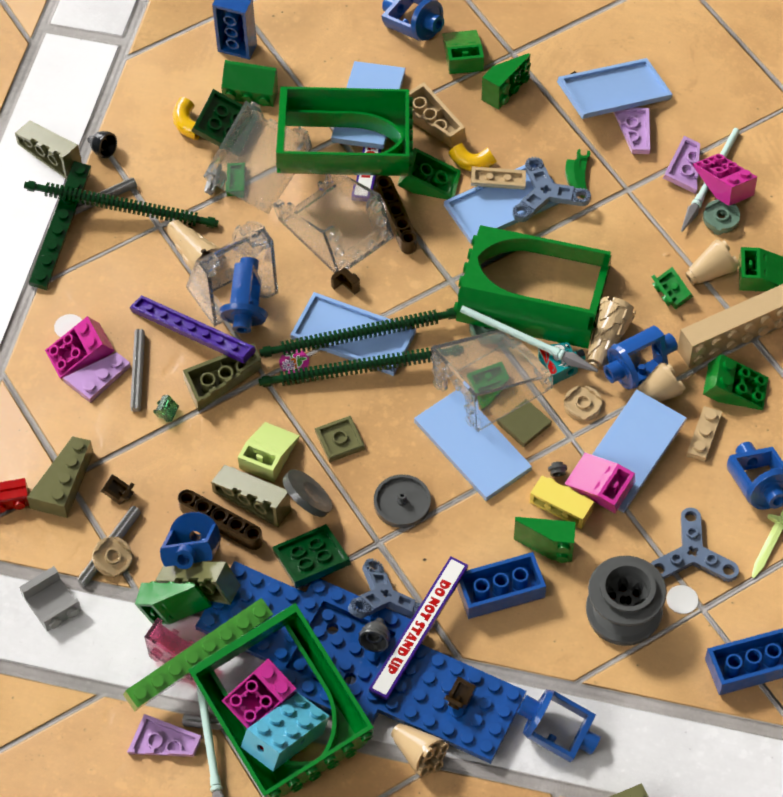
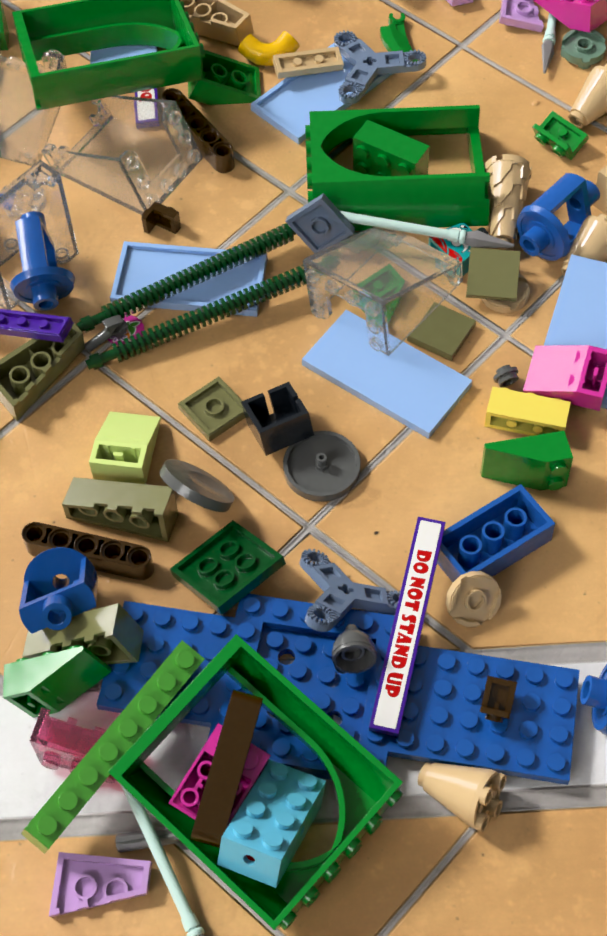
camera: 15 degrees left, 0 degrees up
none -> dark grey bar [85,315,128,352]
none -> dark brown beam [190,690,263,848]
none -> black piece [241,382,314,456]
none -> sand blue tile [285,193,355,256]
none -> green brick [353,120,430,176]
none -> tan tile [446,571,502,627]
none -> olive tile [466,247,521,302]

